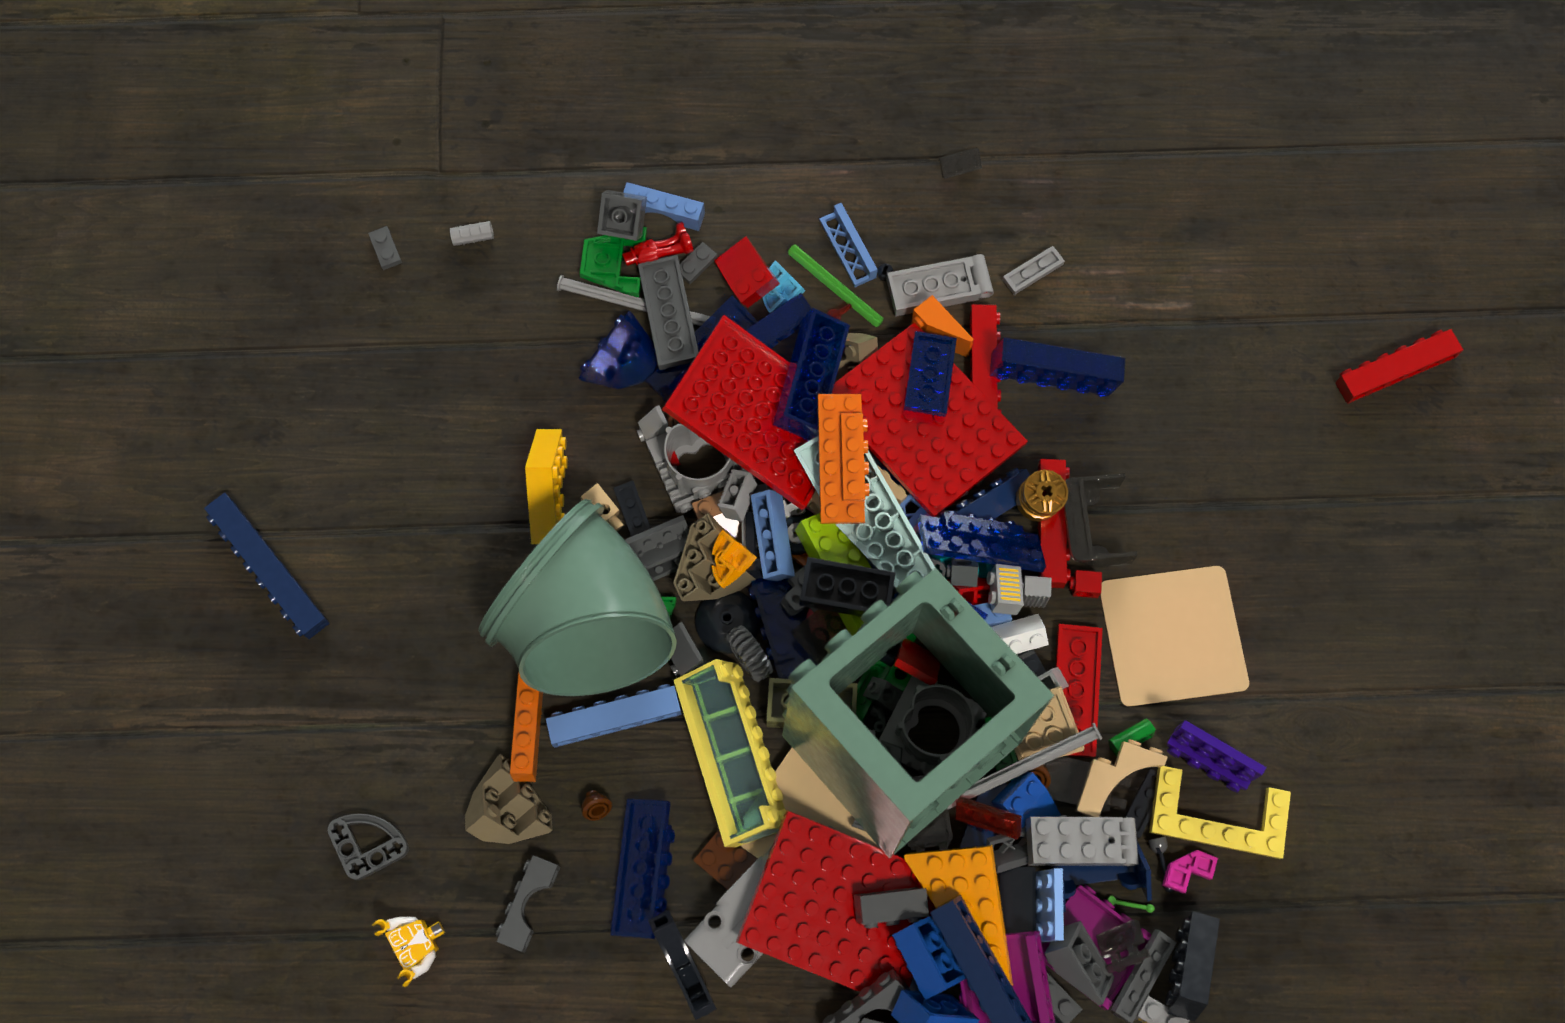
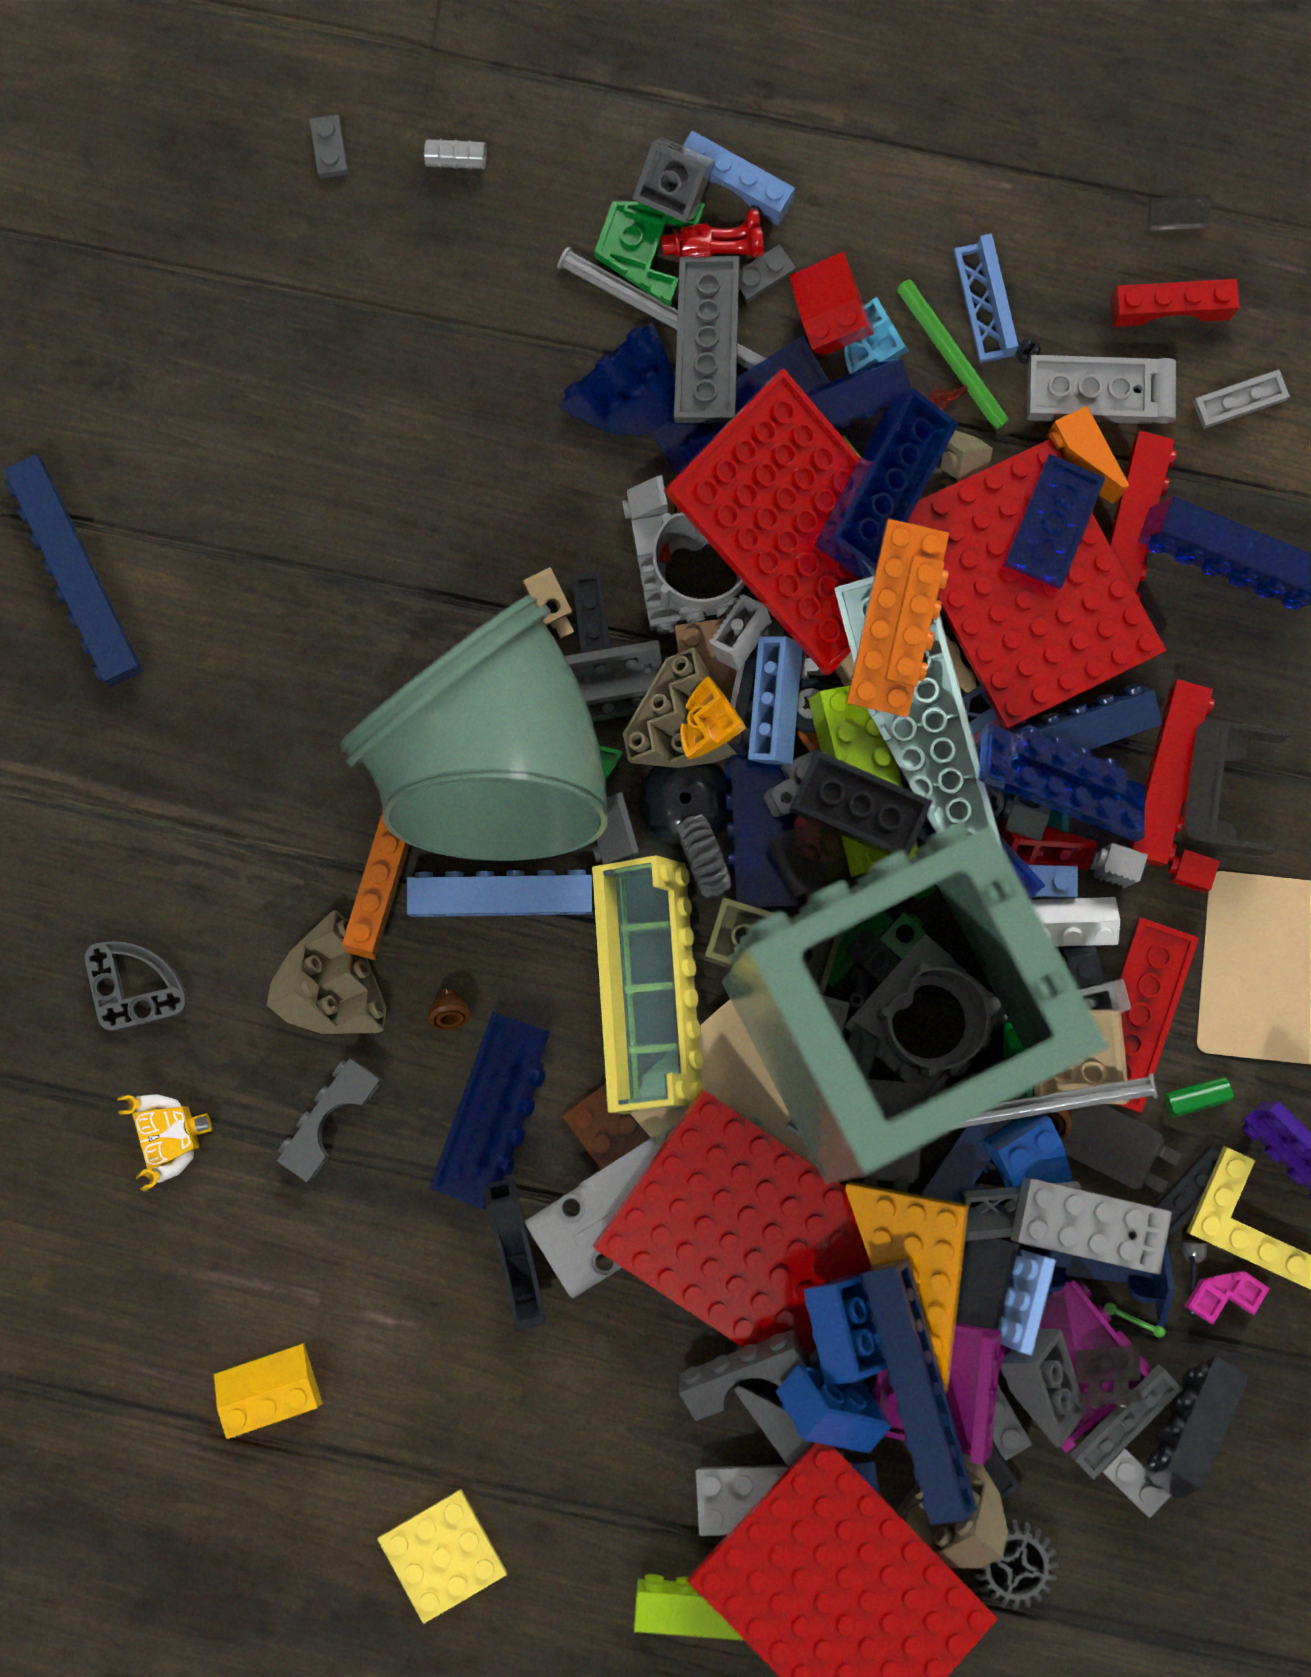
camera: 15 degrees right, 10 degrees up
yellow piece [525,429,568,544] -> none
dark grey brick [854,887,929,928] -> none
red tile [894,638,941,685] -> none
clear red plate [956,796,1022,840] -> none
light grey brick [987,564,1024,615] -> none
pearl gold wheel [1016,470,1068,522] -> none
tan arch [1075,739,1167,817] -> none
none -> red arch [1110,279,1239,327]

